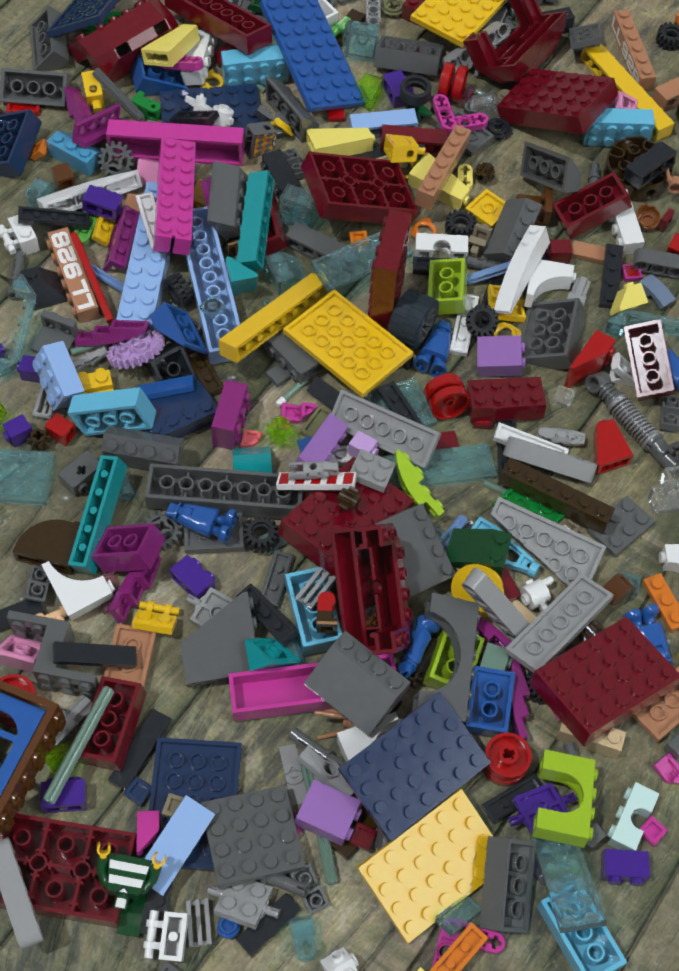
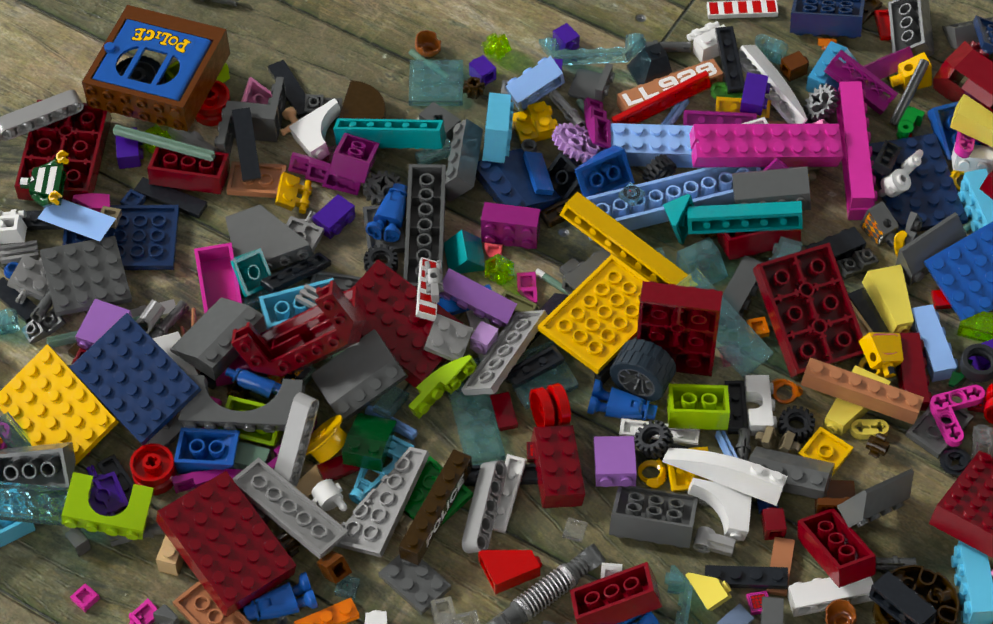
camera: 90 degrees right, 5 degrees down
red brick [45,413,77,447] -> none
dark green slope [117,894,147,938] -> none
leg [316,591,338,633] -> none
dark brown gear [337,486,361,512] -> none
light grey hinge [536,427,585,446] -> none
red slope [564,330,616,389] -> none
dark purple brick [601,849,650,886] -> none
light aqua arch [607,782,659,851] -> none

